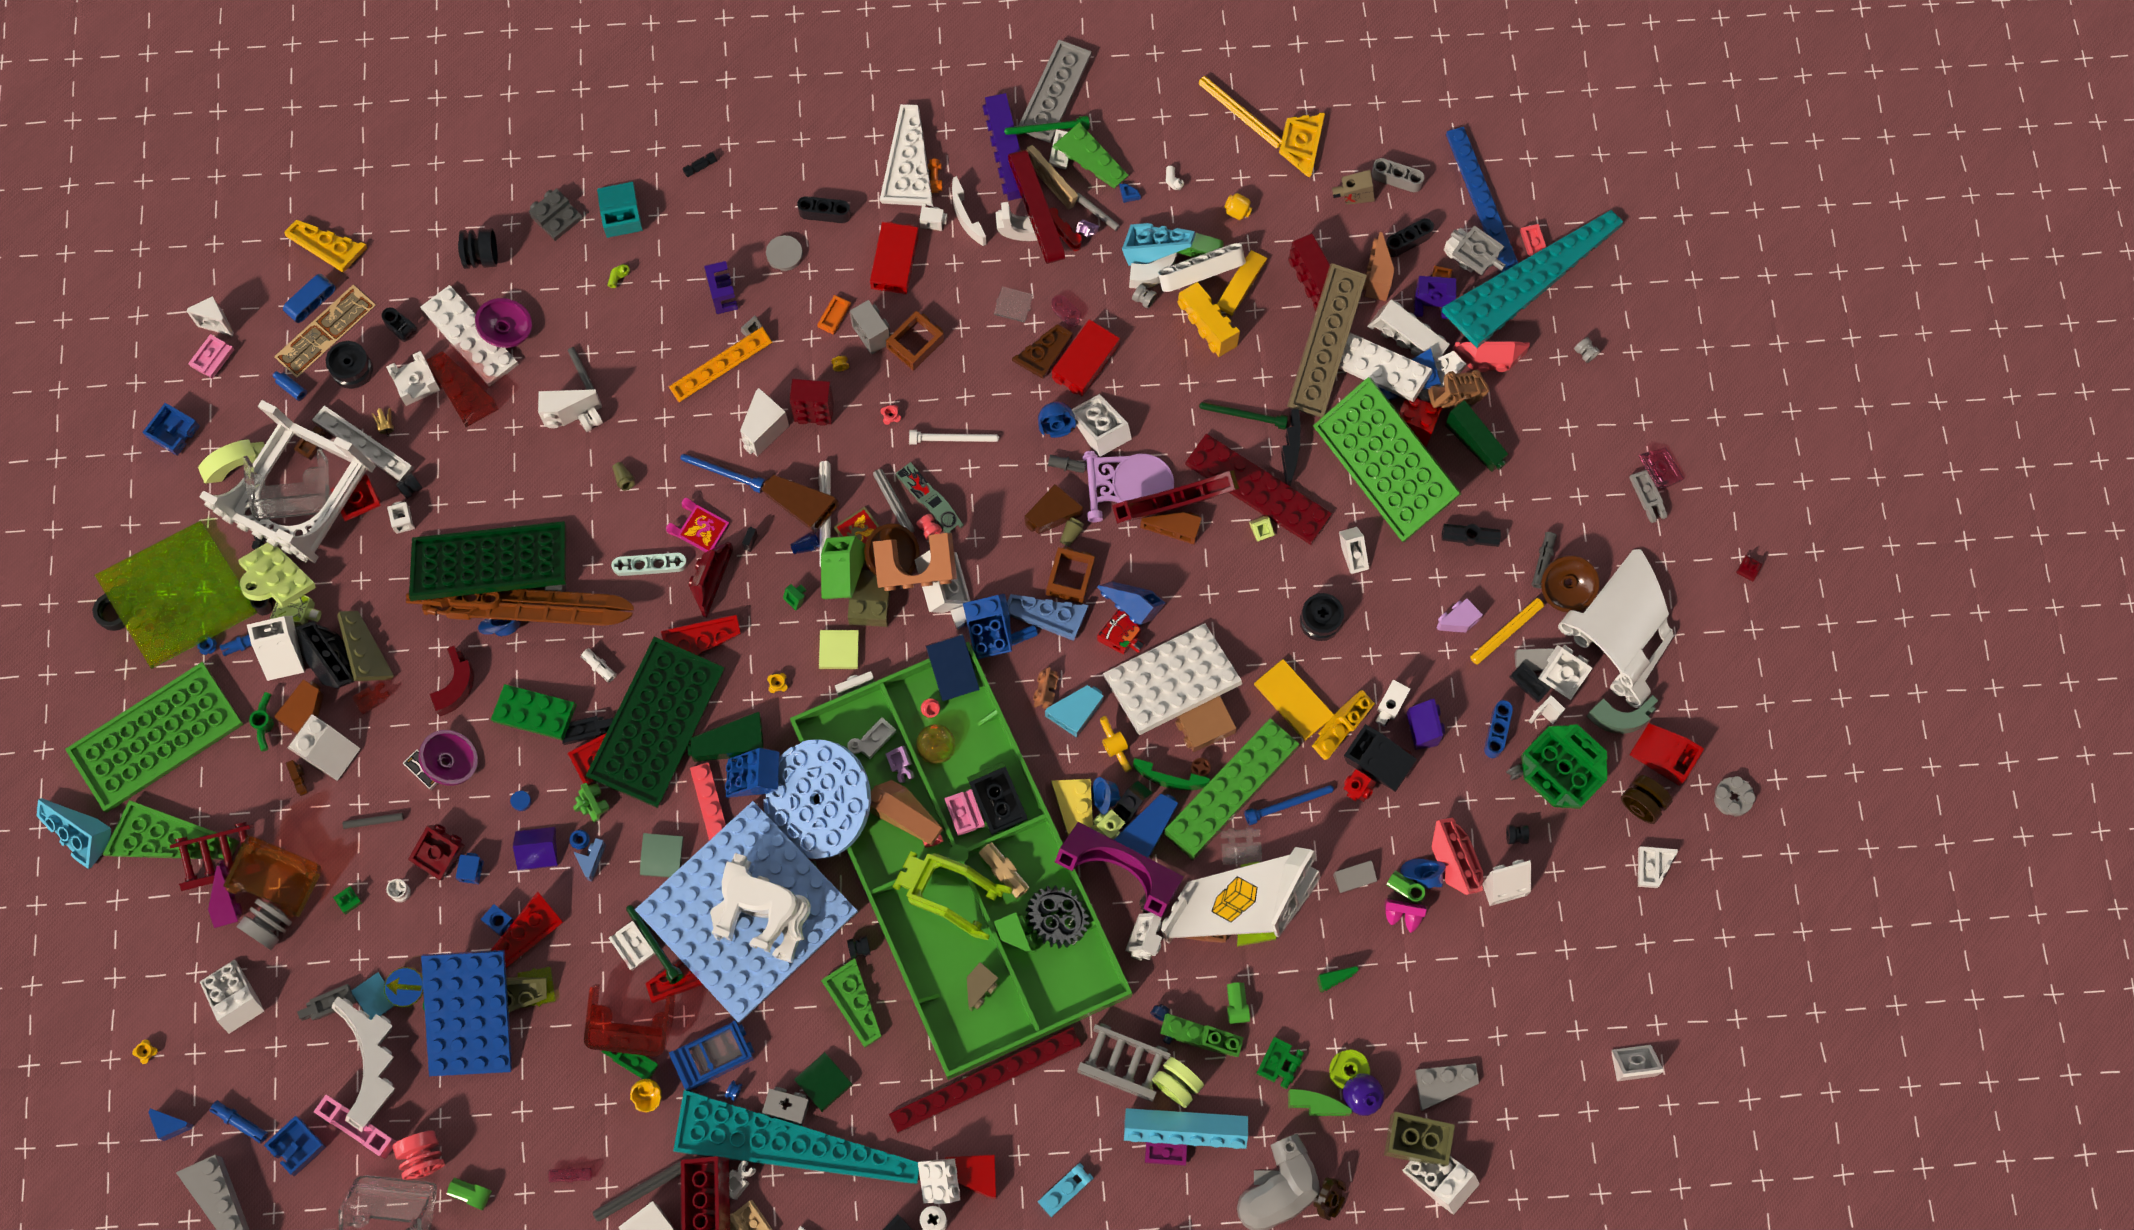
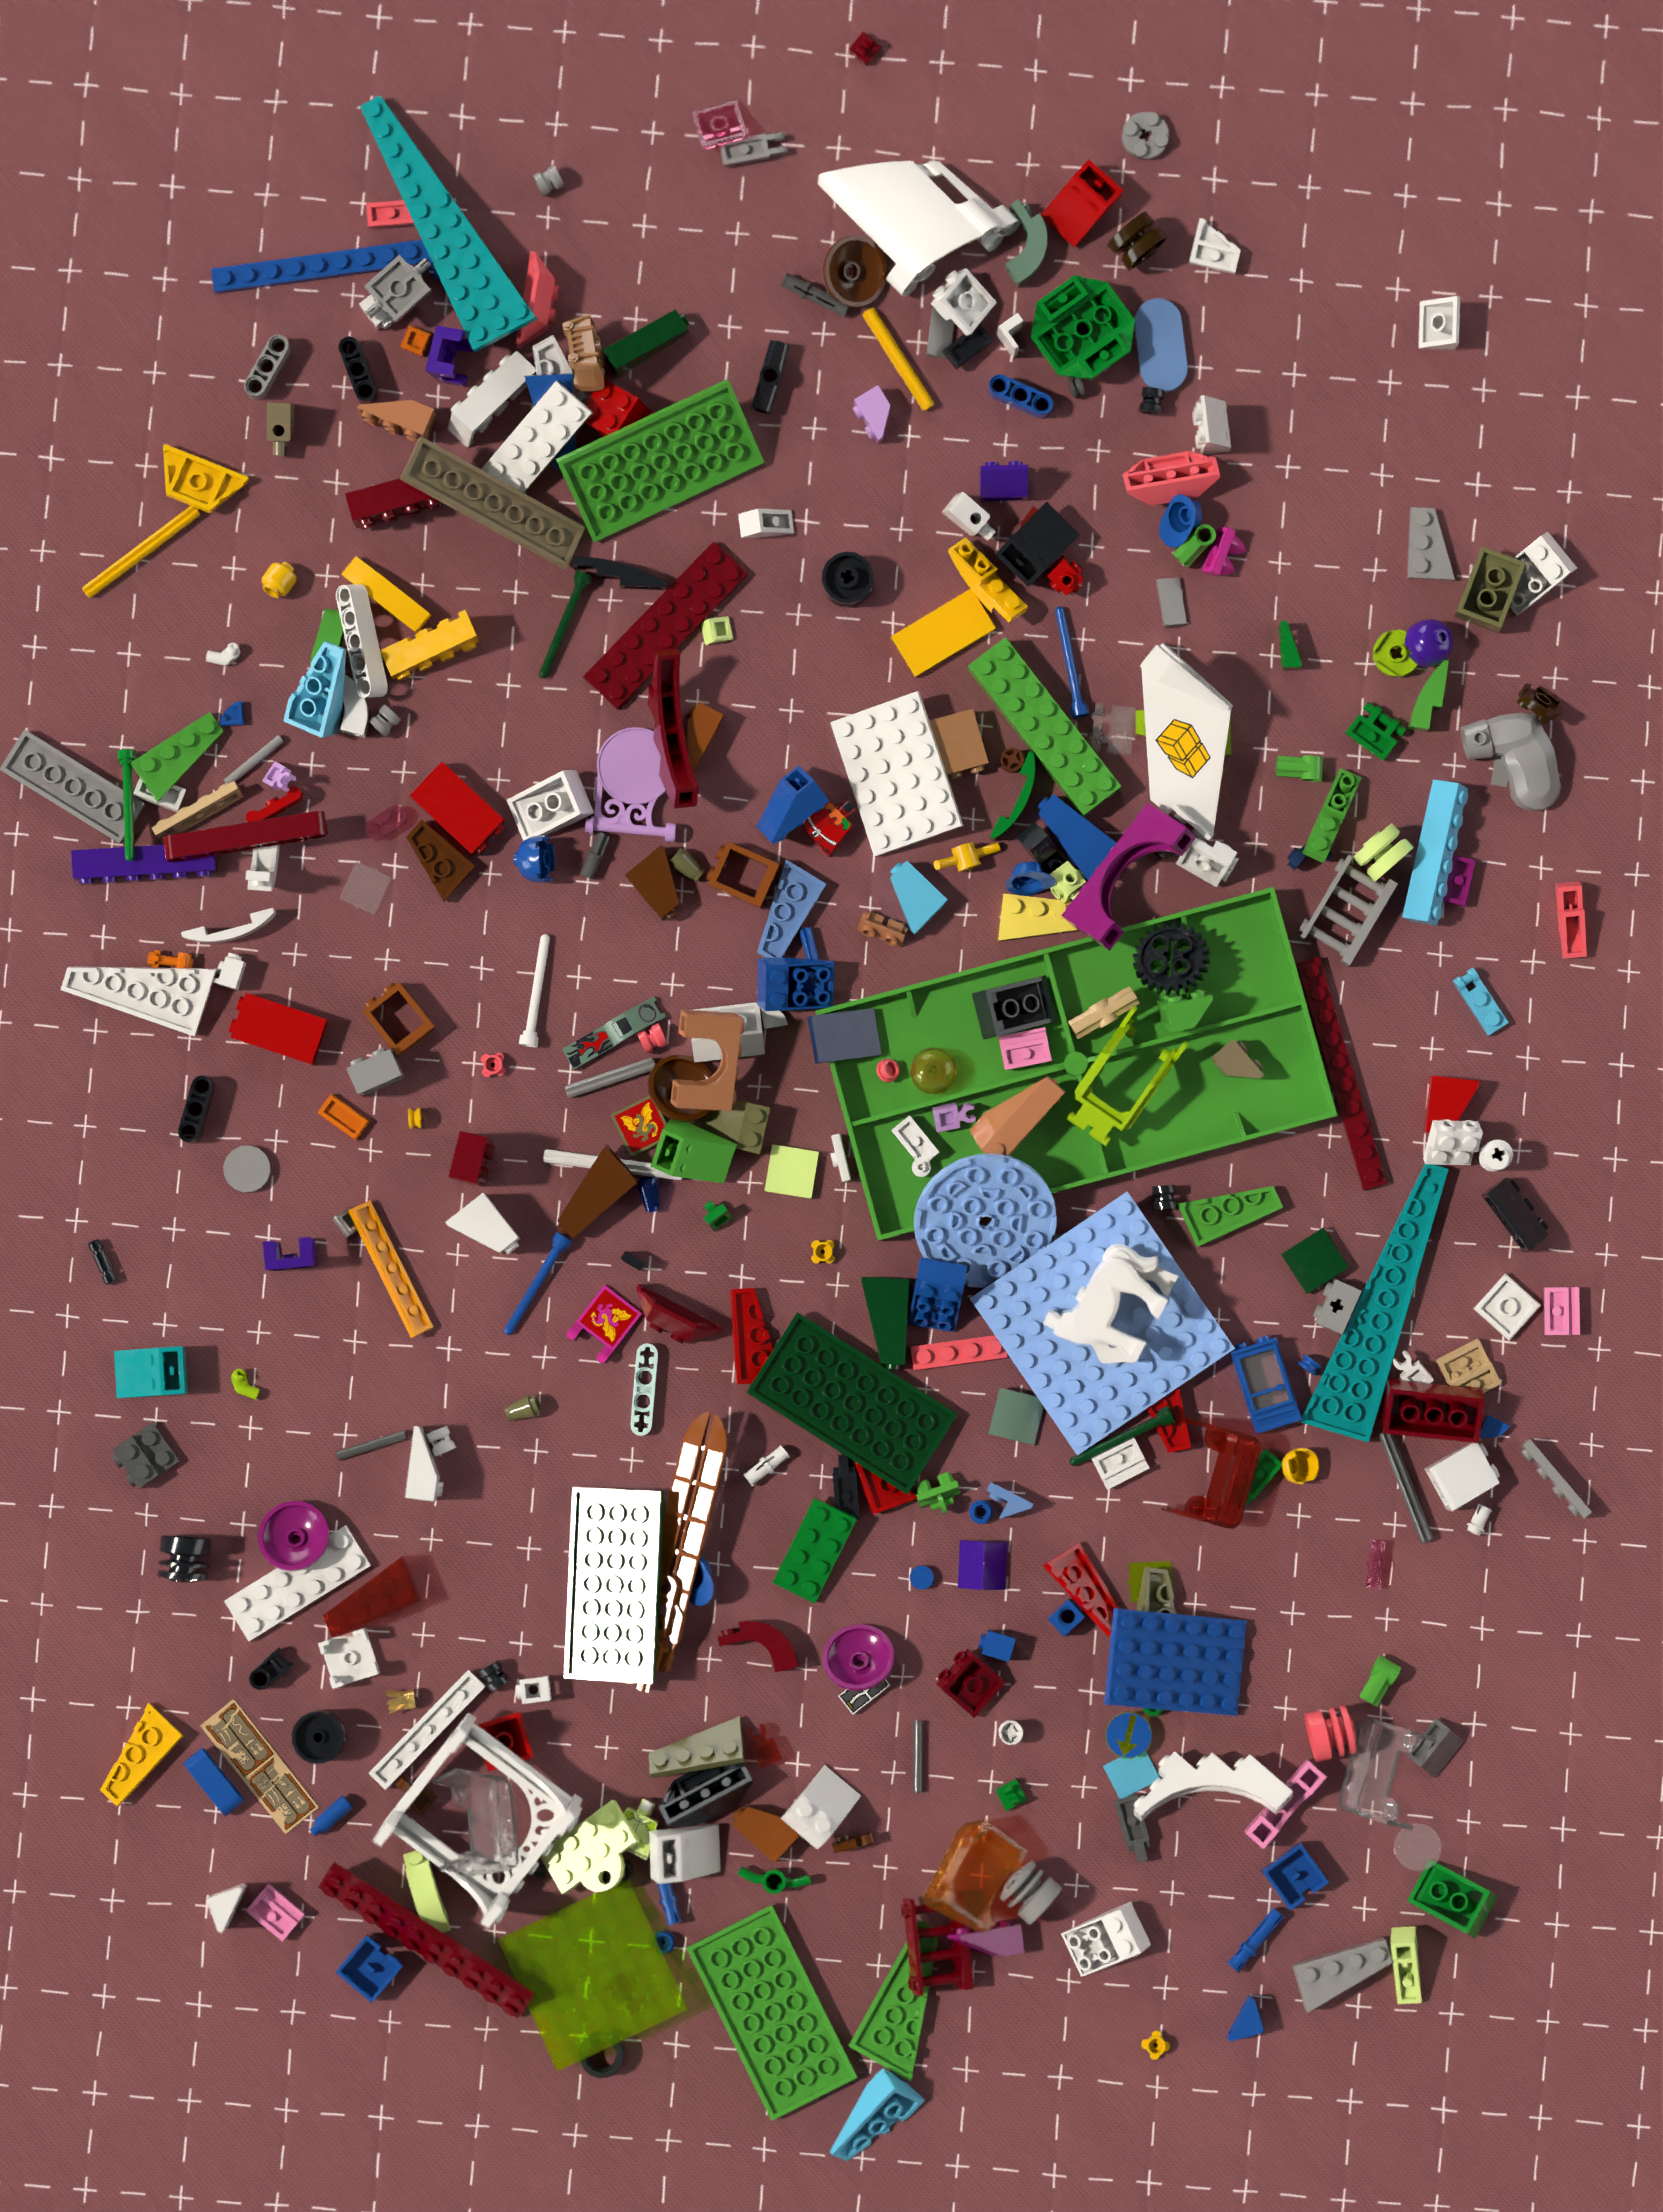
camera: 80 degrees left, 15 degrees up
none -> dark red plate [319,1862,535,2018]
none -> medium blue tile [1134,298,1187,393]

